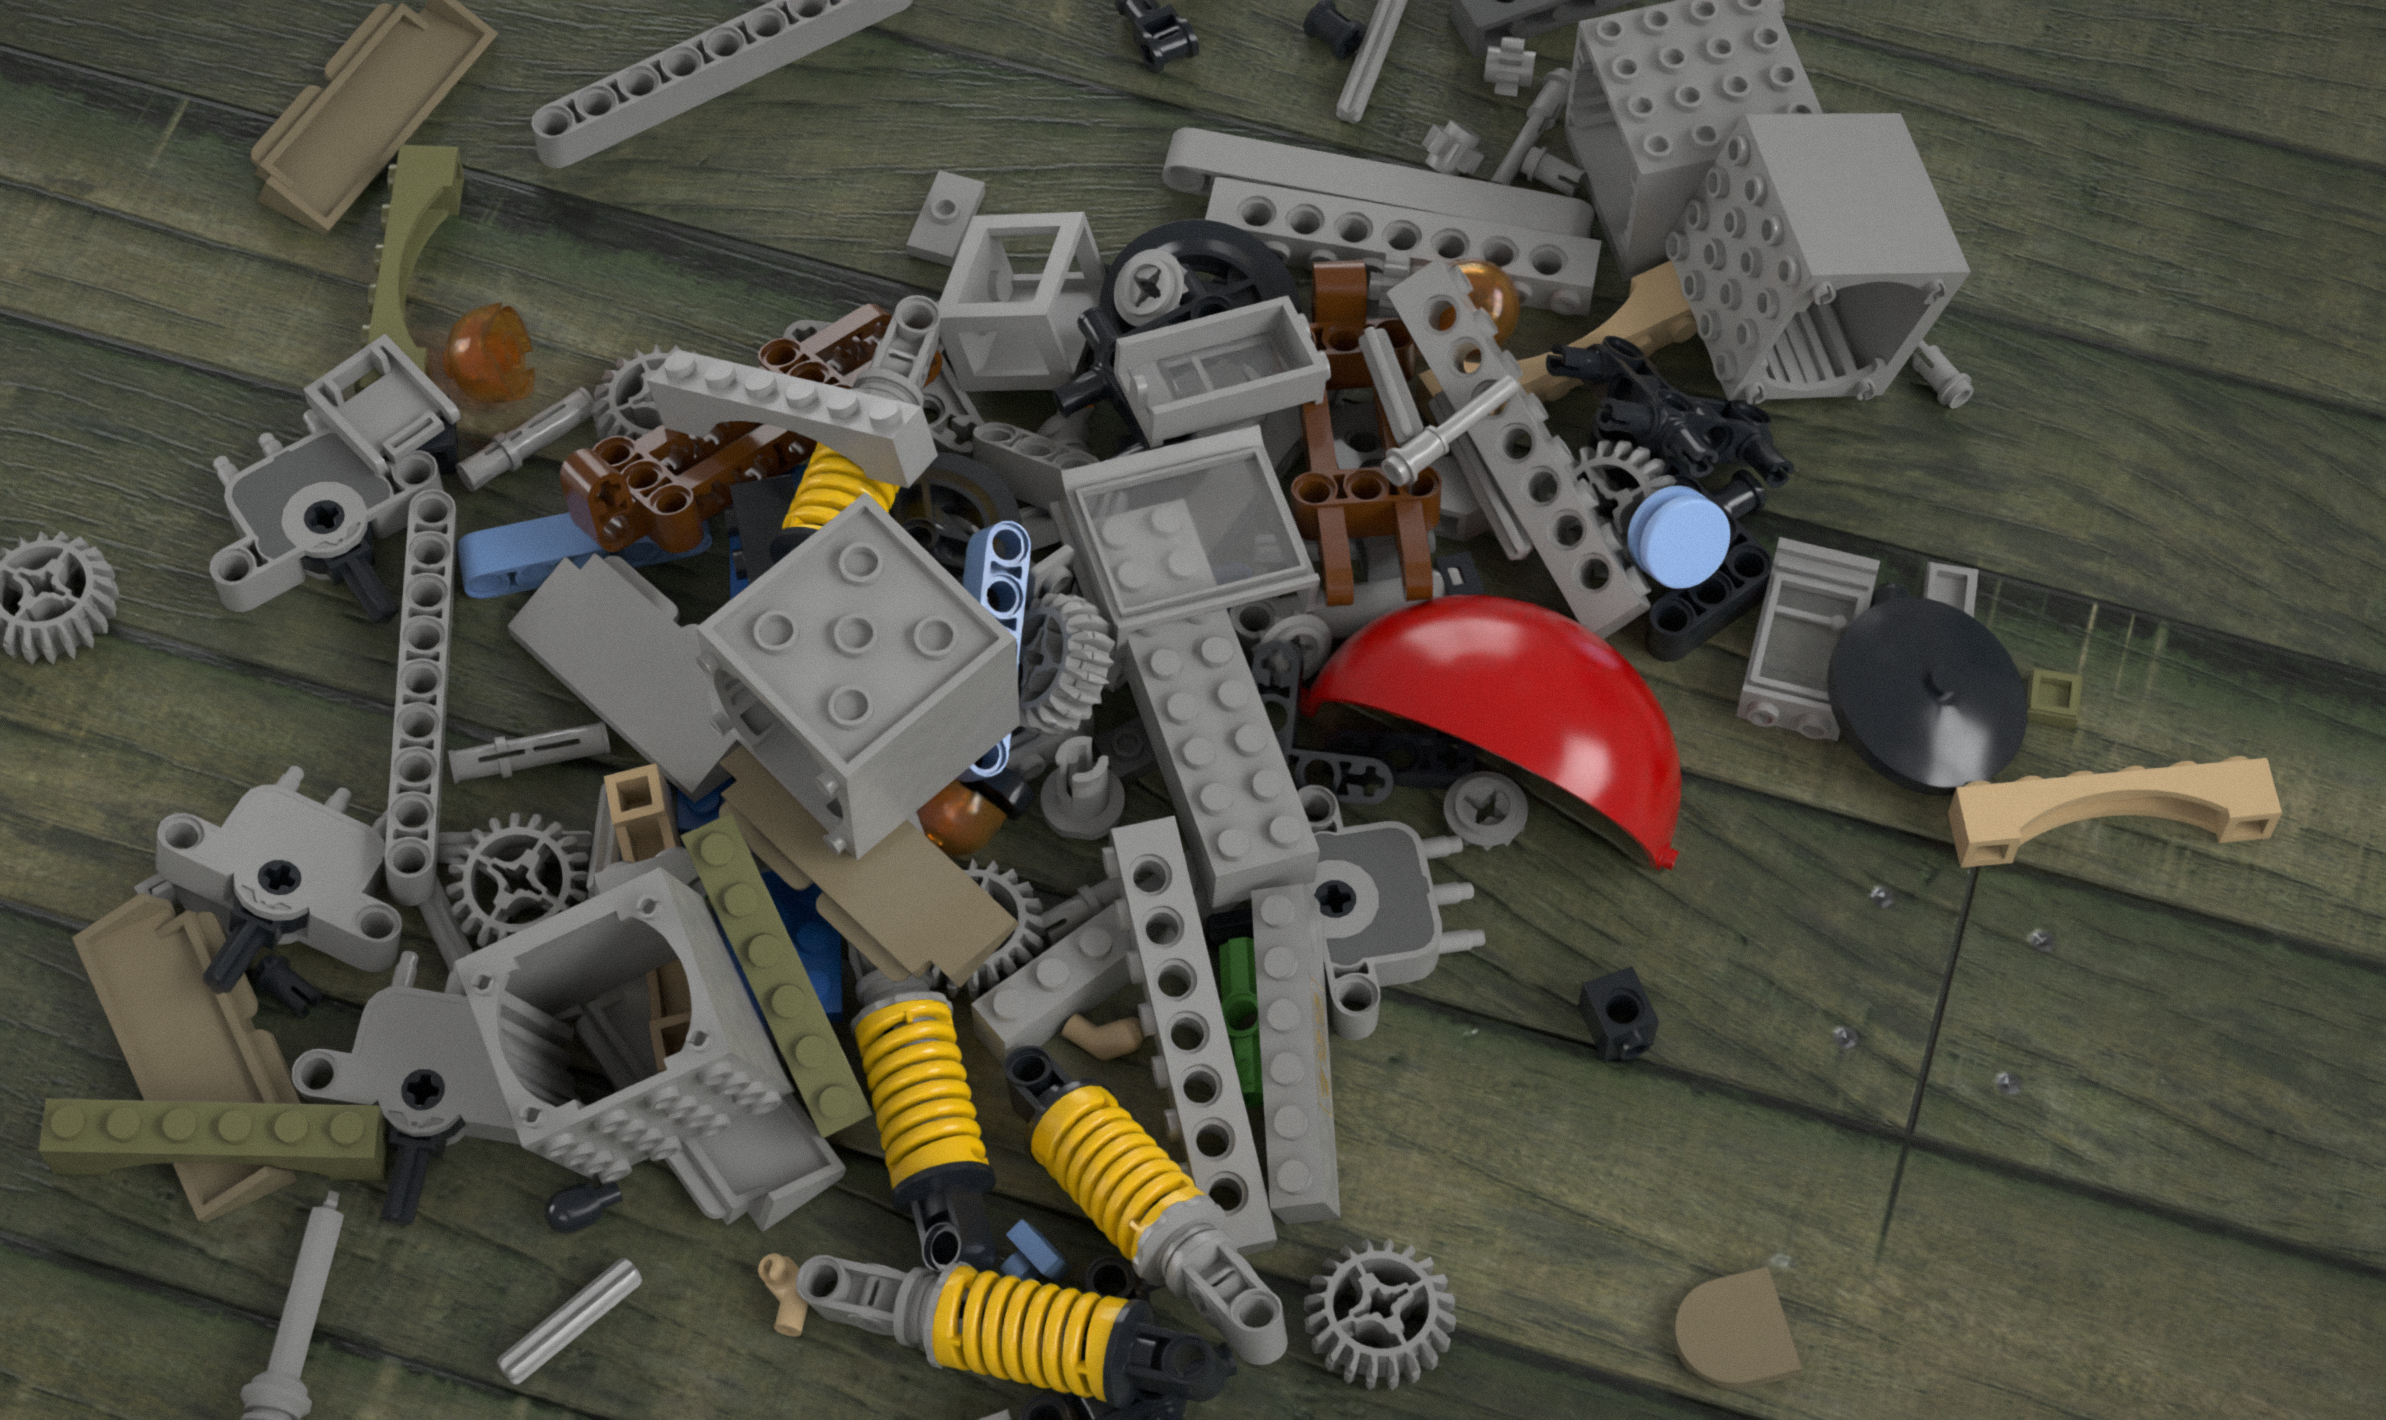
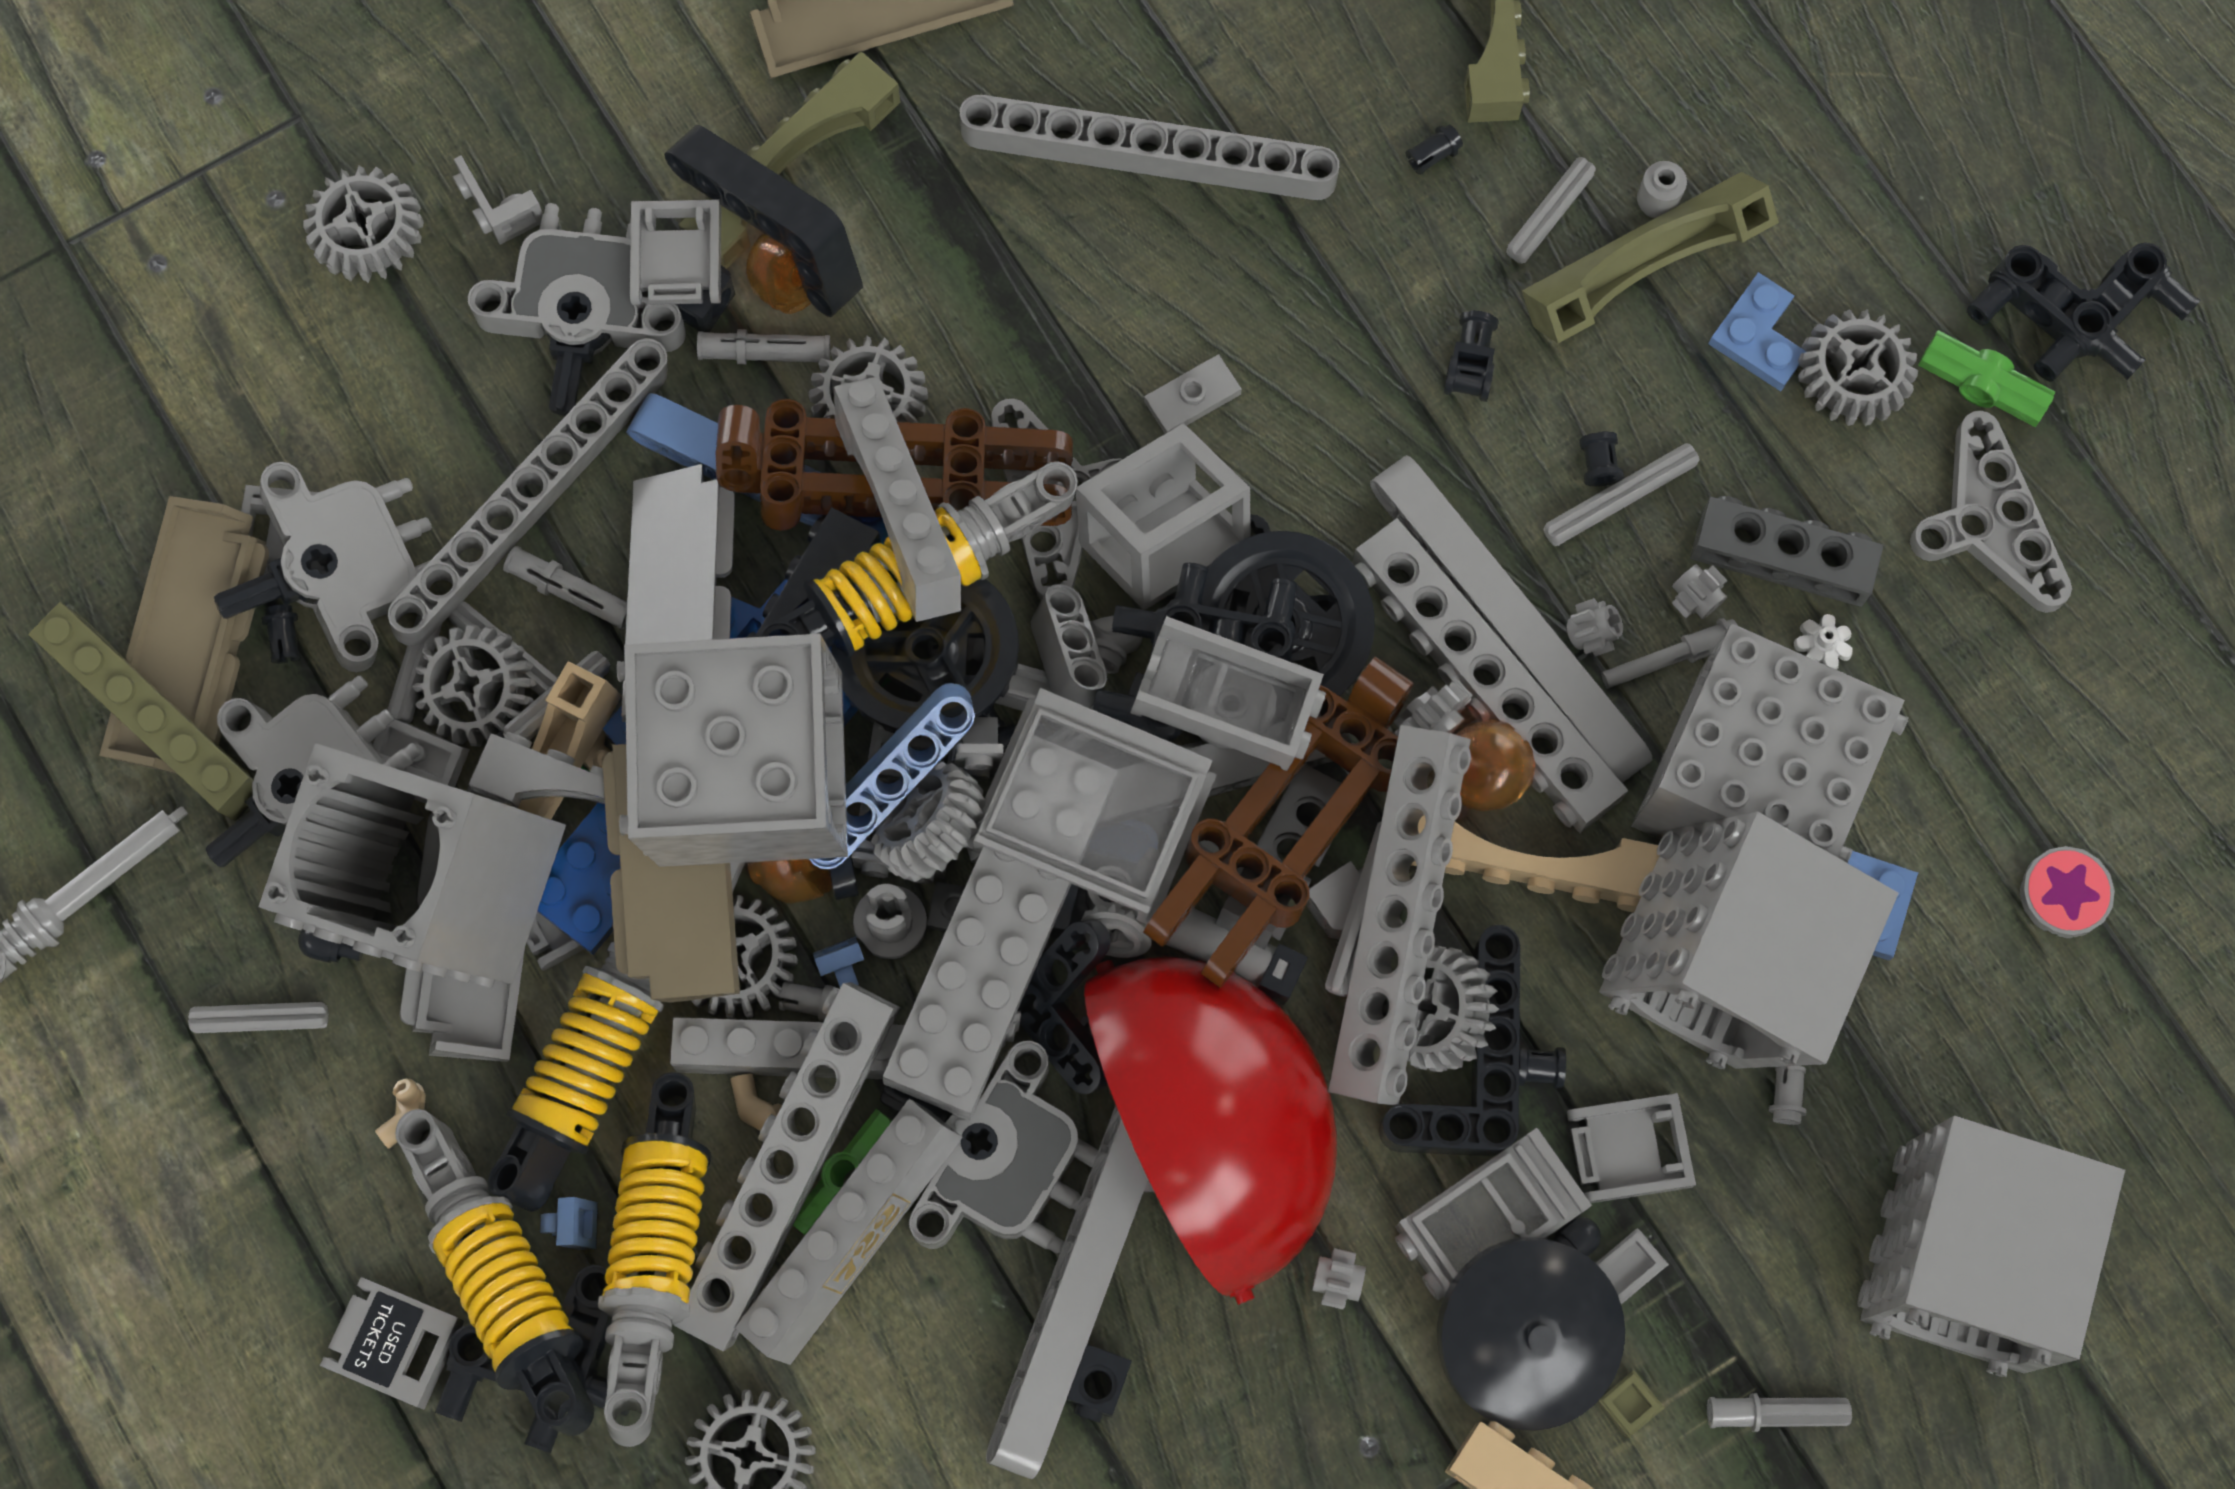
camera: 40 degrees right, 15 degrees up
olive arch [681,812,873,1139] -> none
light grey gear [1114,249,1189,327] -> none
light grey axle [1358,326,1424,447] -> none
light grey pin [1381,375,1519,487] -> none
light grey pin [1520,146,1586,198] -> none
black pin [1546,336,1794,488] -> none
light blue head [1627,486,1730,589] -> none
none -> light grey bracket [452,155,543,245]
none -> black beam [664,125,863,317]
none -> medium blue tile [813,937,864,988]
none -> light grey beam [986,1105,1148,1479]
none -> light grey gear [1312,1248,1366,1309]
none -> light grey container [1567,1093,1696,1203]
none -> light grey axle [1707,1393,1852,1432]
none -> light grey piece [1857,1116,2125,1377]
none -> tile [2020,846,2115,938]

